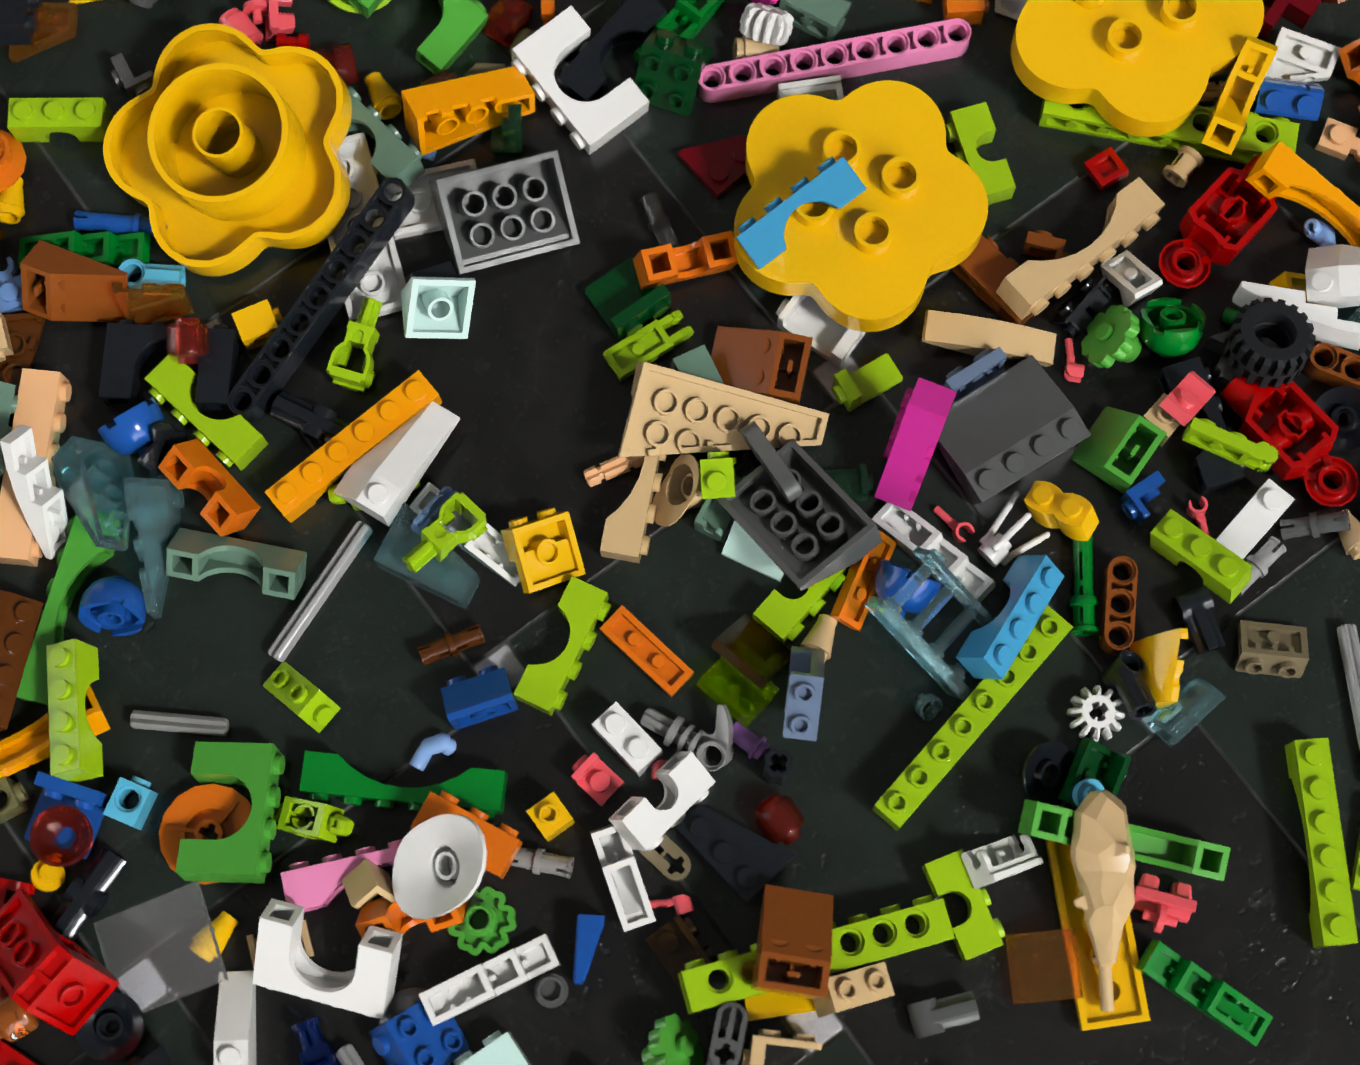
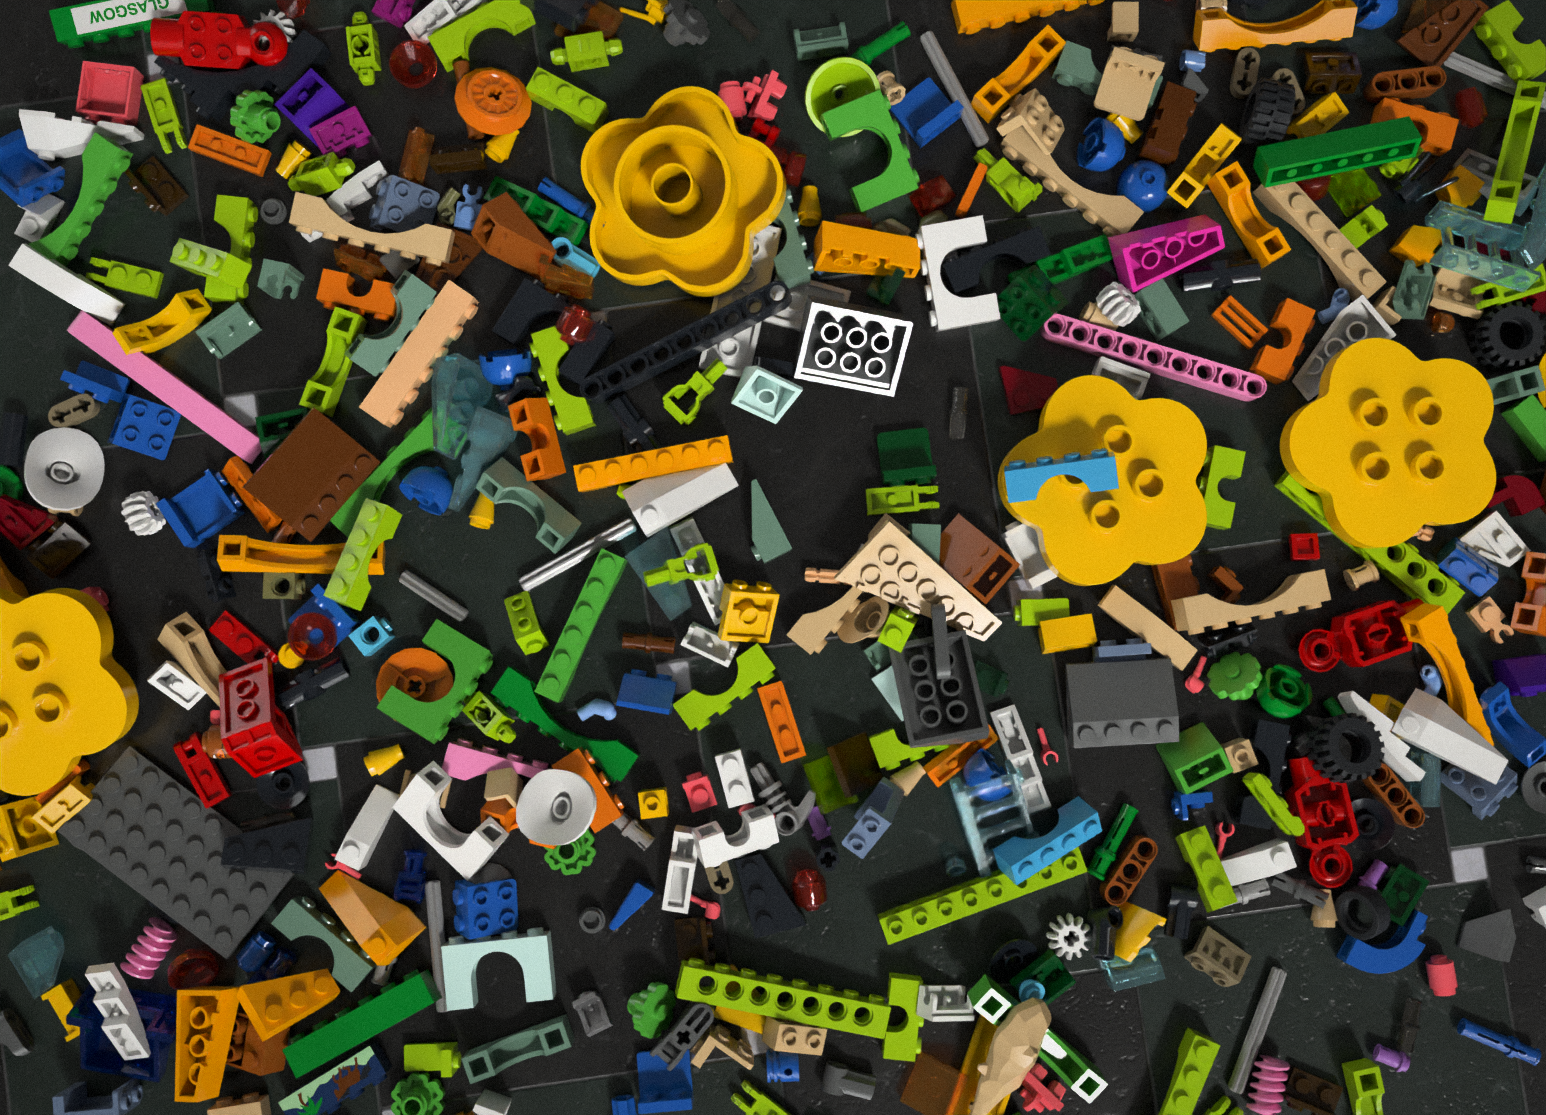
camera: 25 degrees right, 10 degrees up
white slope [0,424,69,560] -> none
clear piece [93,881,228,1013] -> none
flat silver bracket [110,53,154,99] -> none
yellow brick [231,299,283,351] -> none
medium blue axle [411,486,456,536] -> none
white slope [419,934,561,1026] -> none
orange arch [633,231,738,290] -> none
dark orange slope [751,884,834,1000] -> none
dark pink wedge [874,377,957,511] -> none
white plant [977,490,1050,567] -> none
yellow brick [1024,481,1099,541] -> none
white slope [1100,250,1163,308] -> none
coral bracket [1159,371,1216,427] -> none
yellow arch [1201,35,1278,155] -> none
none -> yellow cone [468,492,494,529]
none -> bright green arch [534,548,628,703]
none -> lime piece [550,31,623,72]
none -> white hinge [681,622,740,667]
none -> sand green slope [750,479,792,564]
none -> blue piece [766,1049,799,1083]
none -> yellow hinge [1038,613,1097,654]

